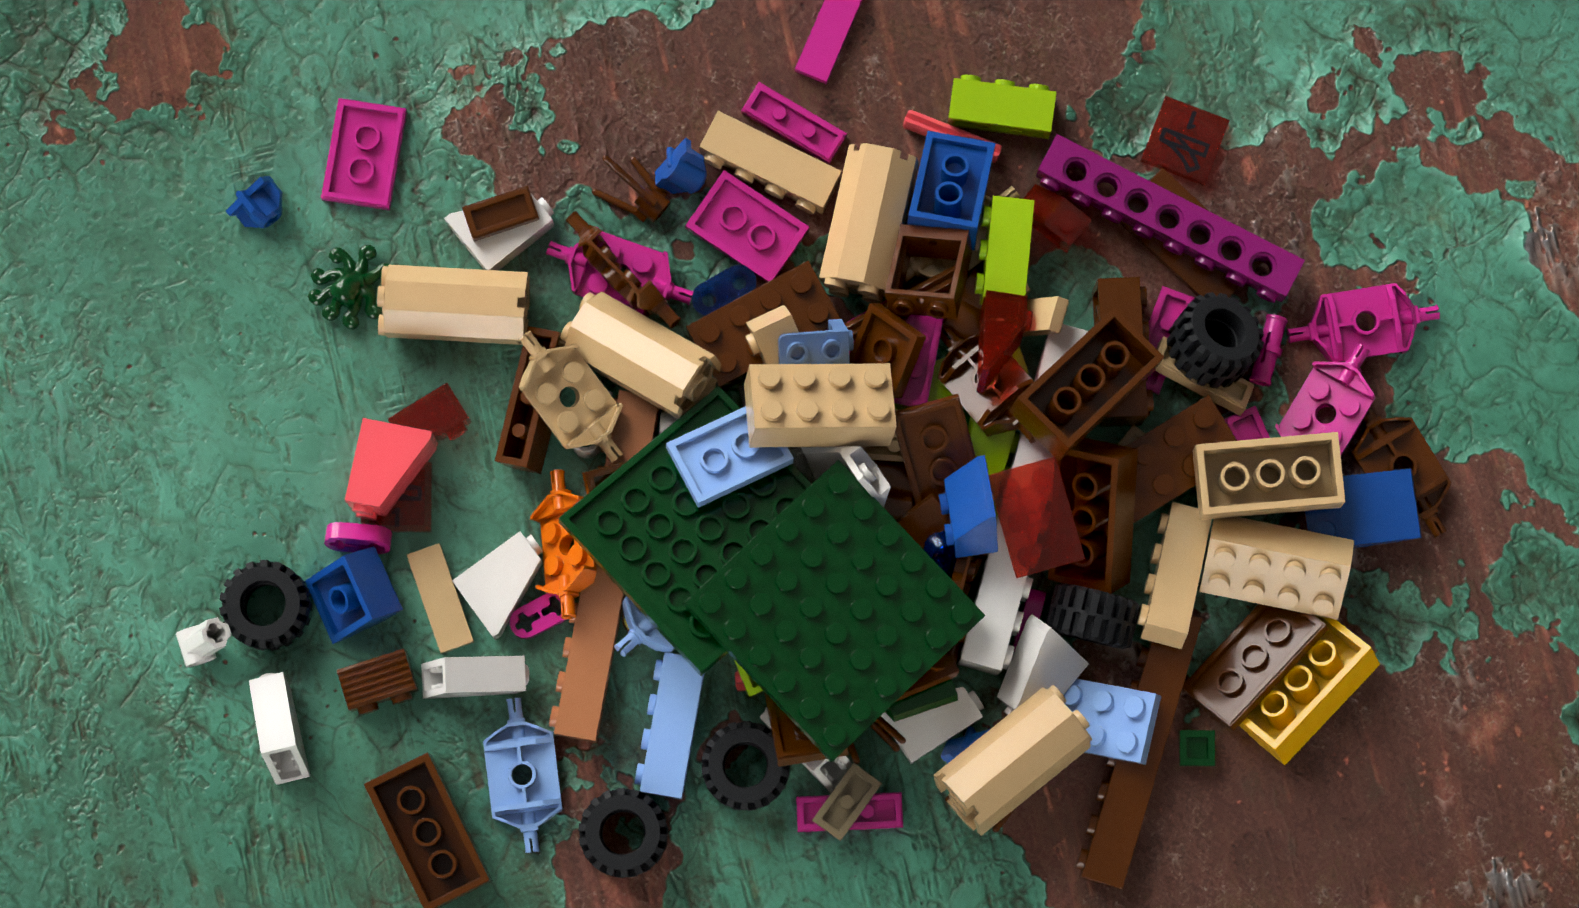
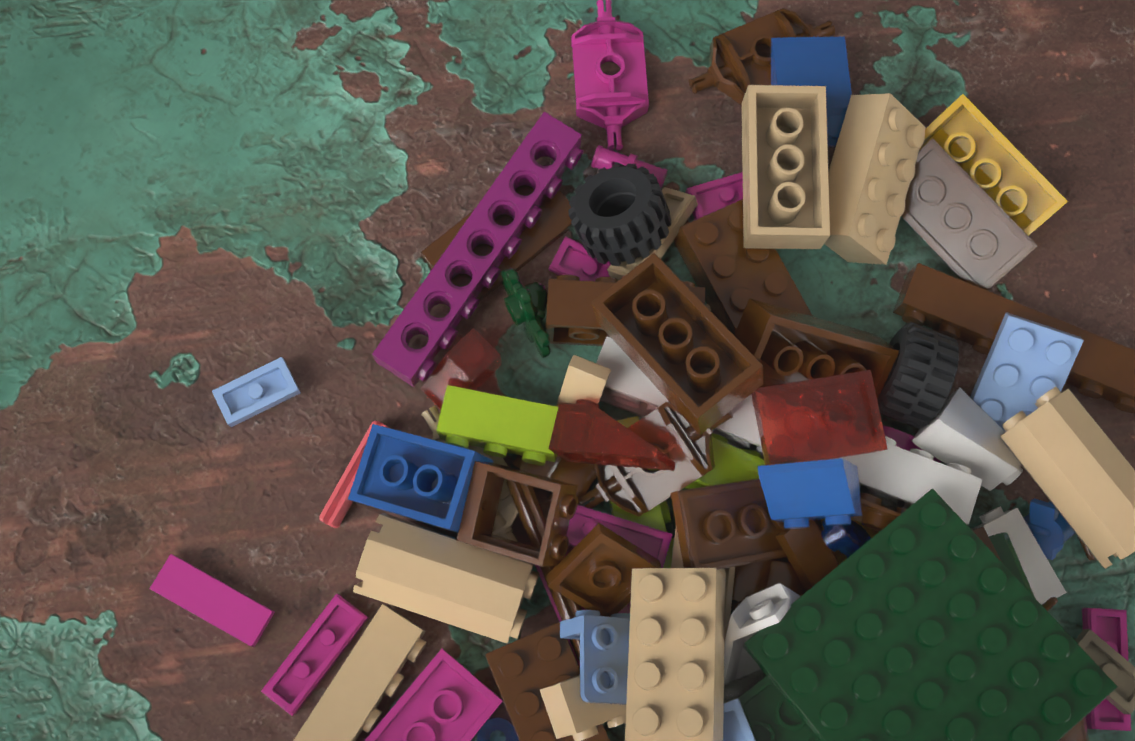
camera: 90 degrees left, 5 degrees down
lime brick [947,75,1056,139] -> none
tan brick [1137,502,1212,649] -> none
clear red tile [1140,96,1230,185] -> none
dark green plate [1178,730,1215,766] -> none
dark pink plate [1275,343,1375,456] -> none
none -> light blue plate [212,357,301,427]
none -> dark green animal [501,268,551,358]

